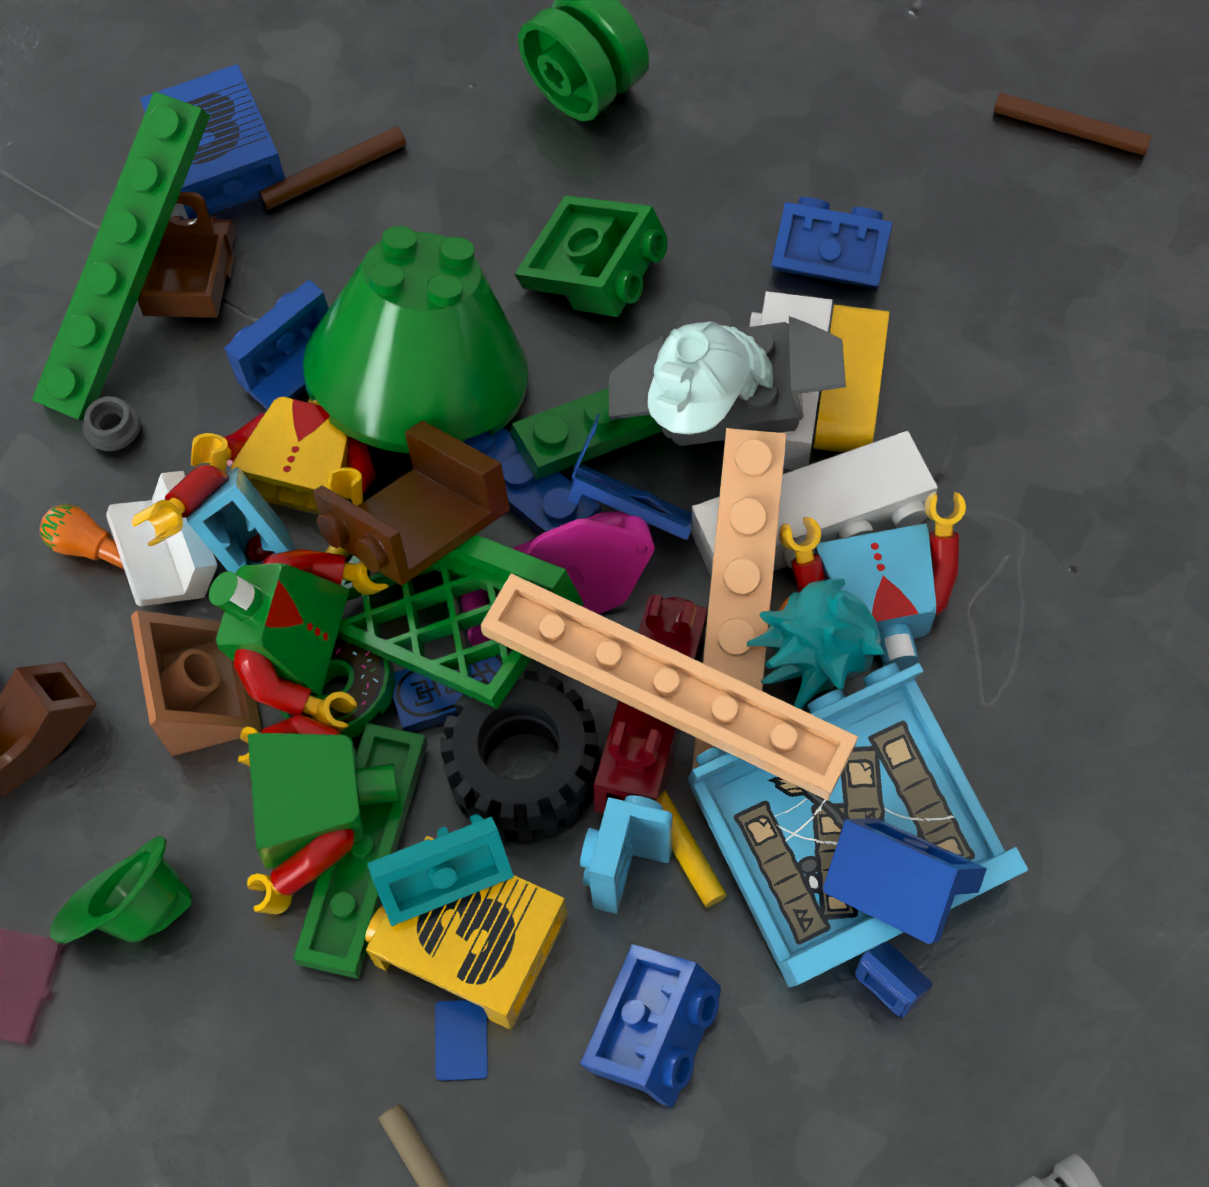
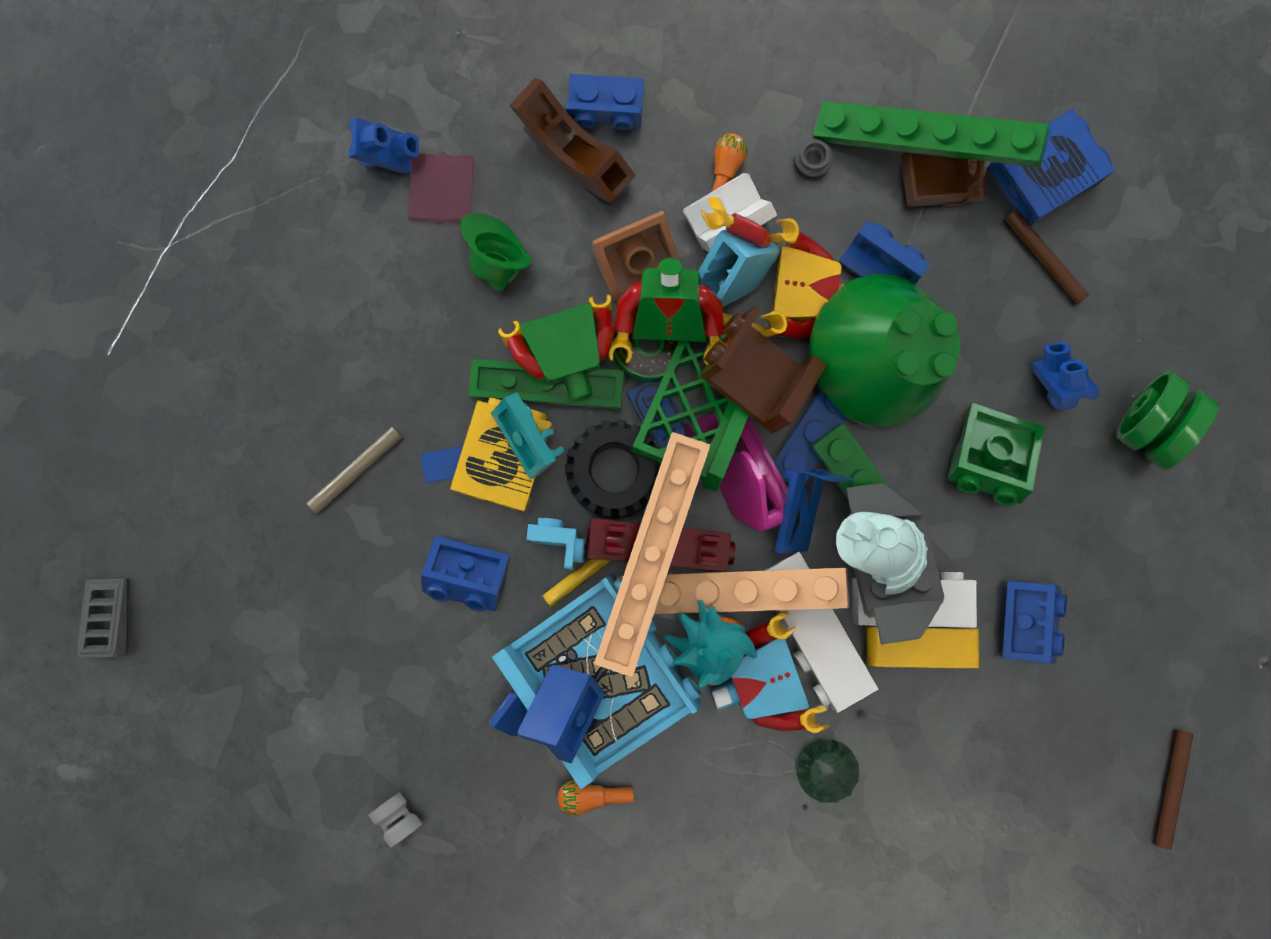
camera: 75 degrees right, 20 degrees up
none -> orange piece [557,780,634,816]
none -> clear green gear [797,739,859,803]
none -> blue hips [1032,341,1099,410]

